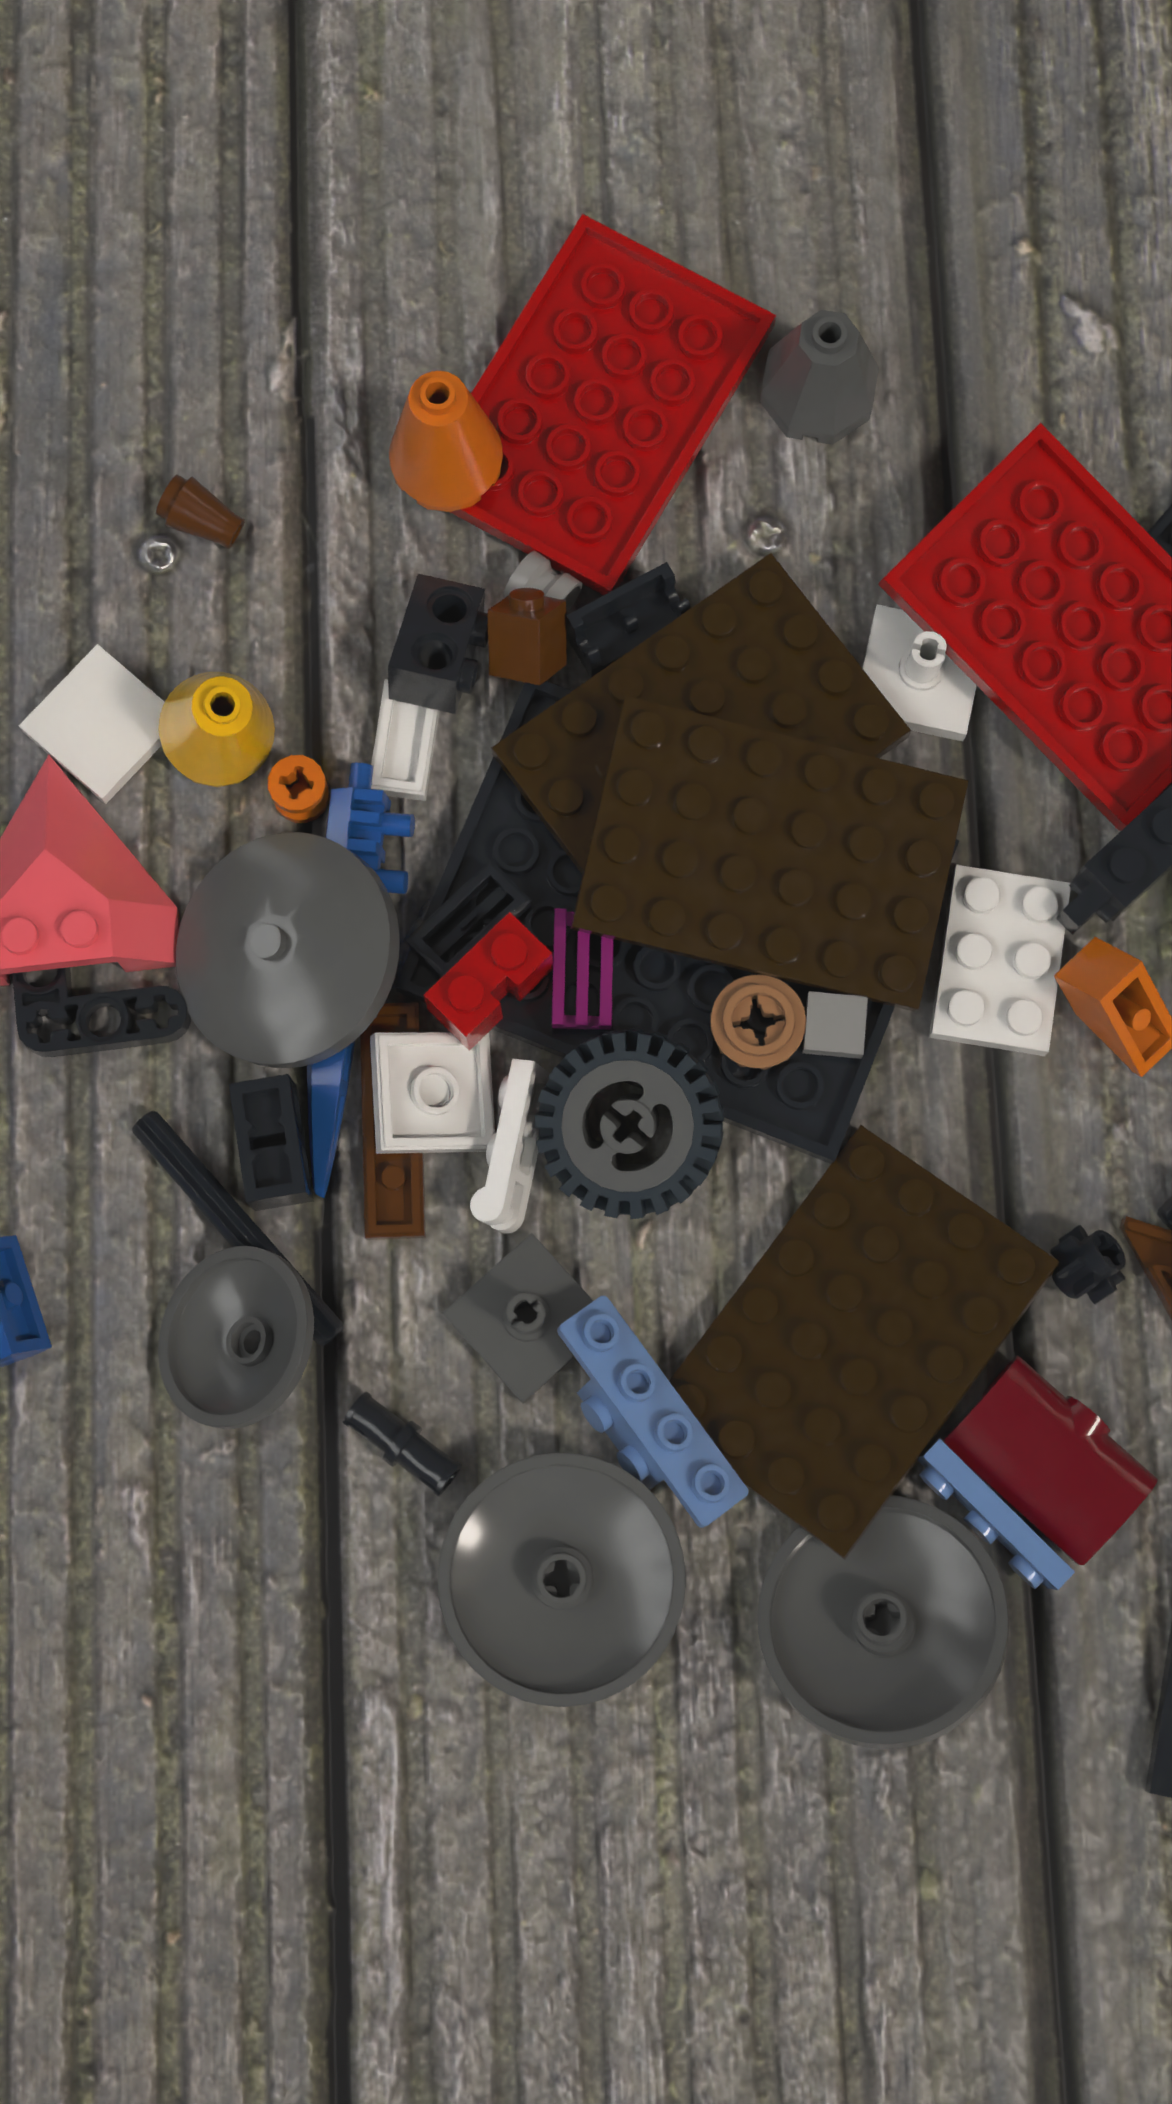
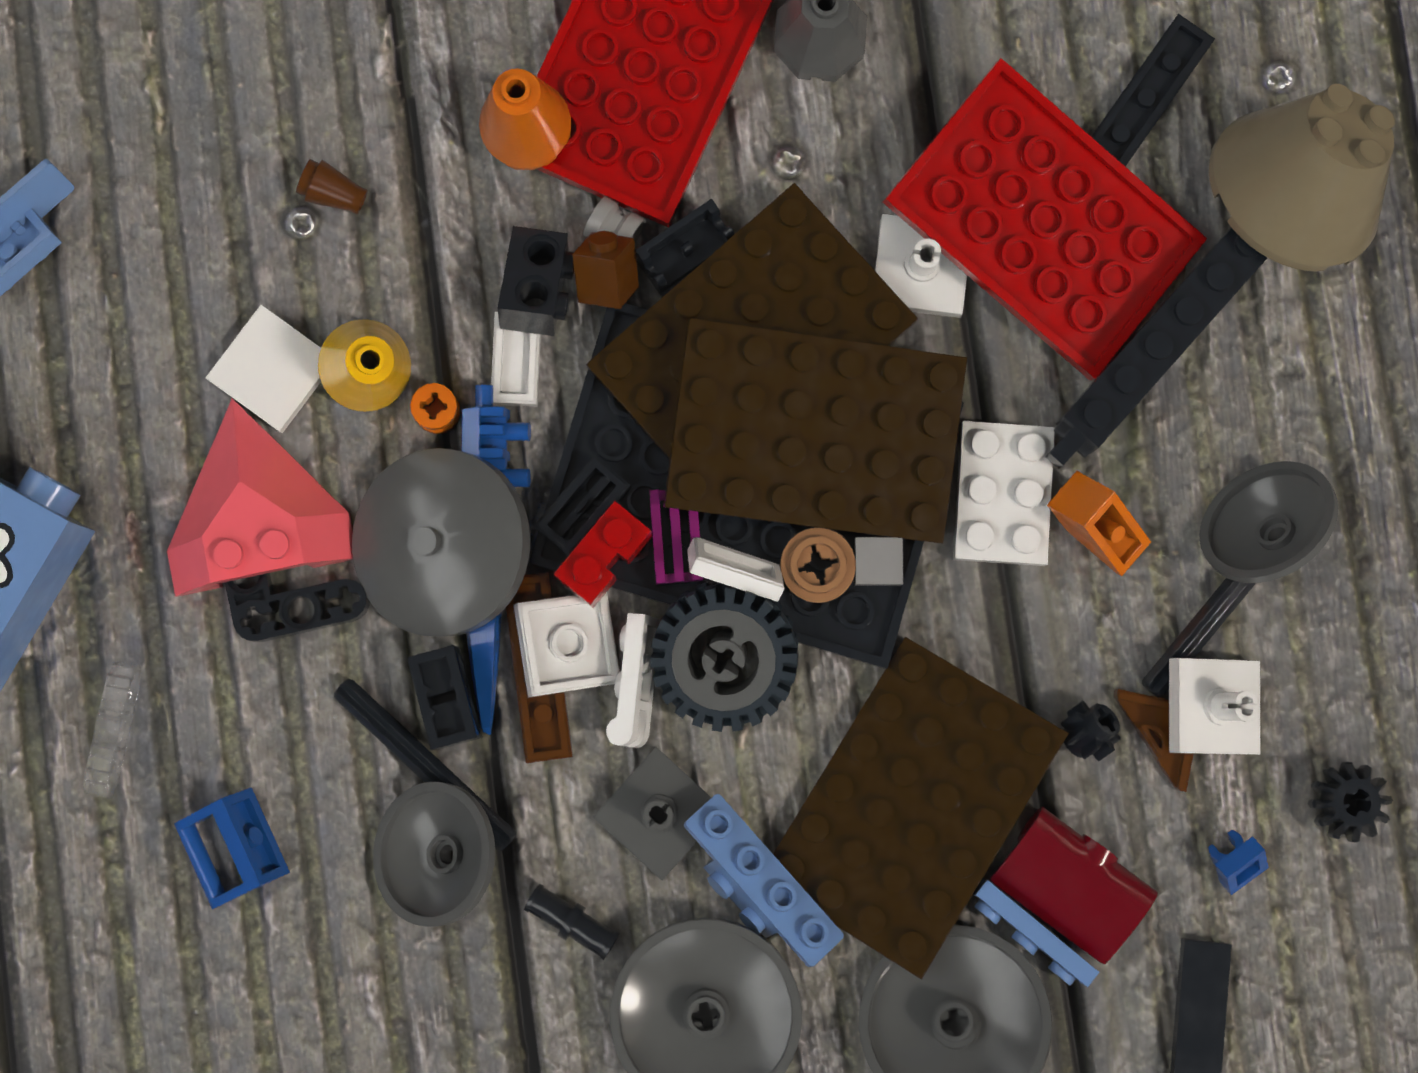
camera: 10 degrees left, 5 degrees up
none -> white tile [687,537,784,602]

